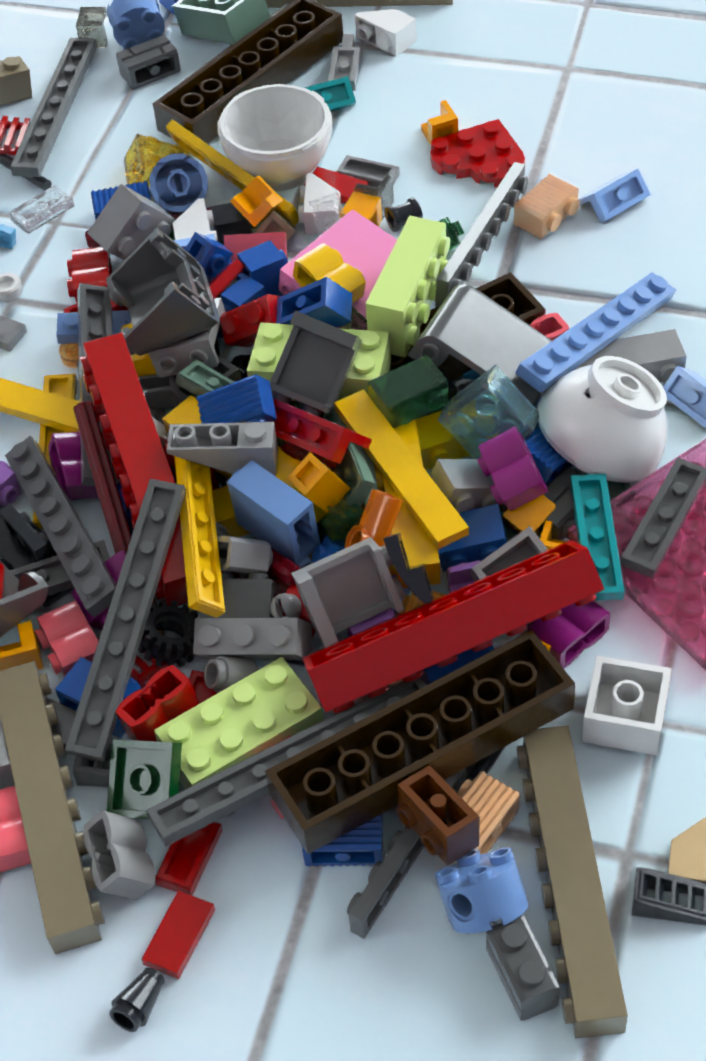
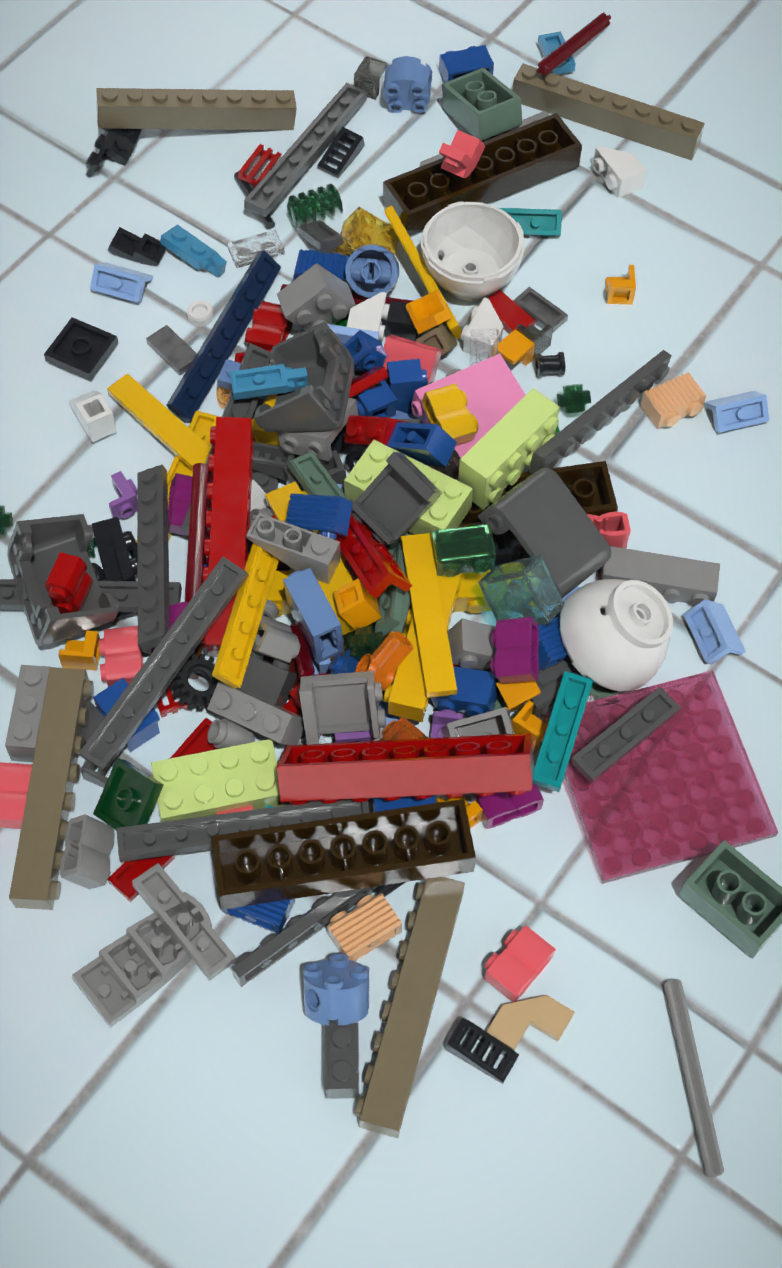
camera: 15 degrees right, 10 degrees up
black cone [109,967,165,1032] -> none
dark grey brick [116,35,181,90] -> none
red brick [116,665,200,742] -> none
red tile [141,890,215,979] -> none
light grey hinge [270,593,302,618] -> none
light grey hinge [328,34,361,91] -> none
black slope [383,532,434,604] -> none
reddish brown brick [396,765,480,866] -> none
red plate [430,119,525,188] -> none
medium blue plate [515,272,676,393] -> none
white brick [582,655,672,756] -> none
none -> light grey slope [72,863,236,1028]
none -> dark blue plate [166,250,281,423]
none -> dark azure hinge [229,364,308,400]
none -> clear green piece [287,183,343,229]
none -> flat silver tile [298,220,344,251]
none -> black slope [317,127,365,178]
none -> coral brick [439,130,485,178]
none -> coral brick [484,925,556,1002]

